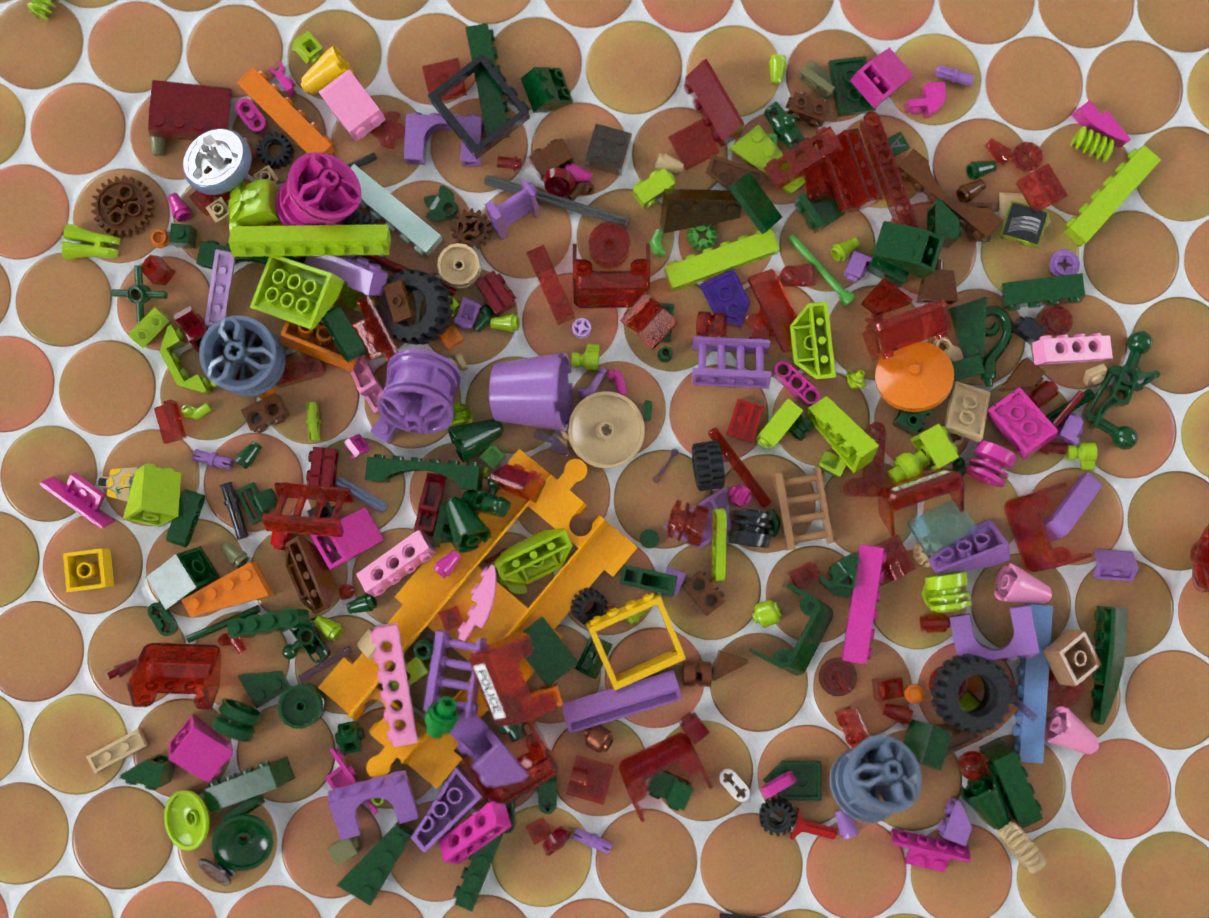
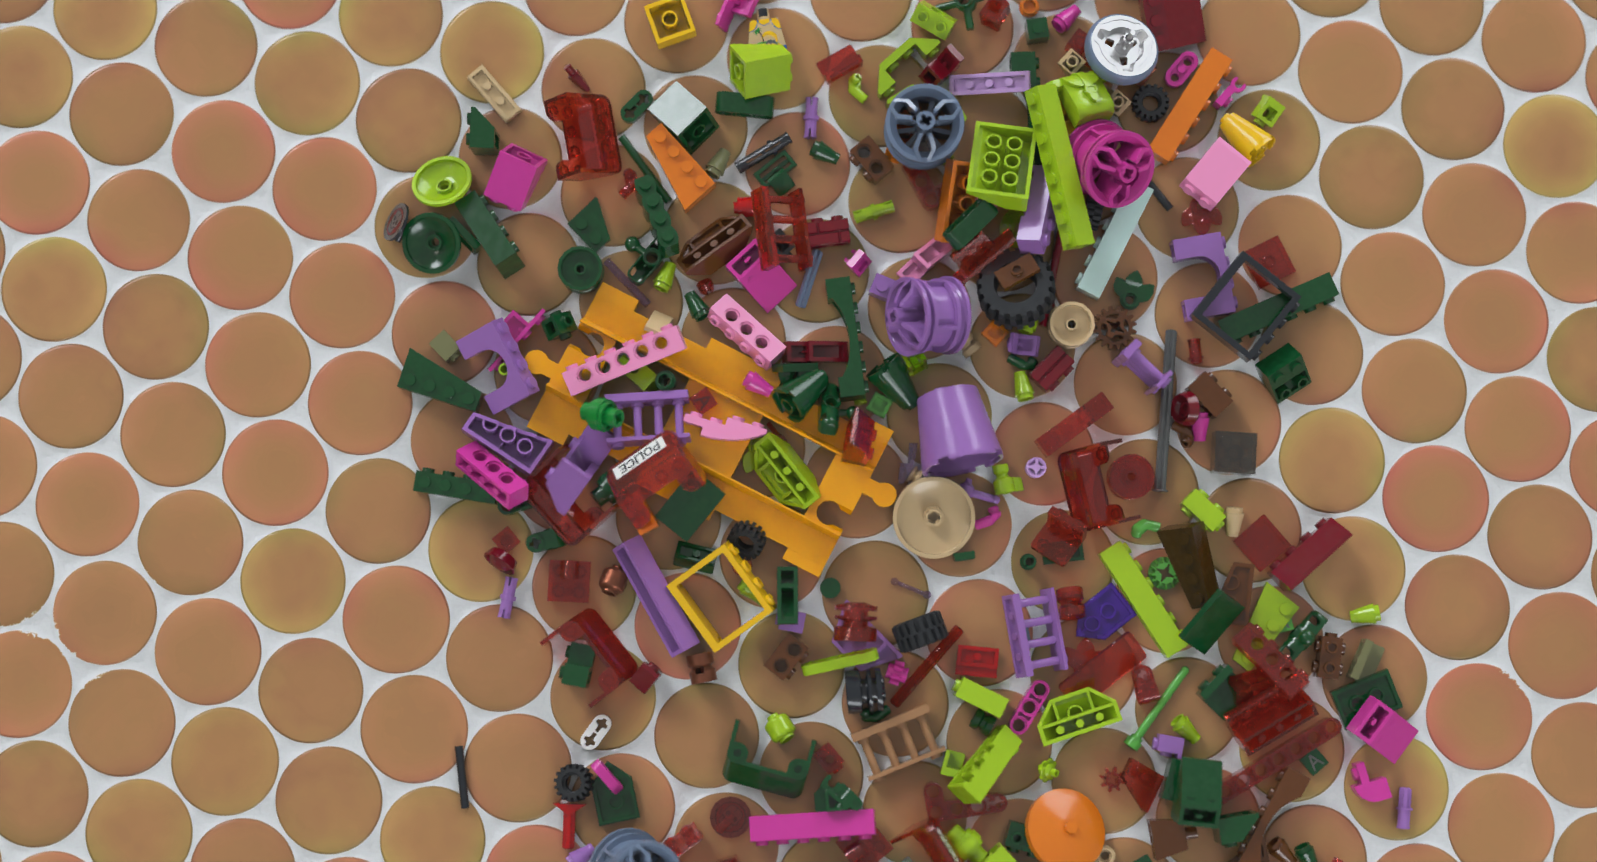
camera: 75 degrees right, 0 degrees up
dark green wheel [211,698,263,742] -> none
reddish brown slope [712,650,748,681] -> none
clear red windscreen [862,298,951,362] -> none

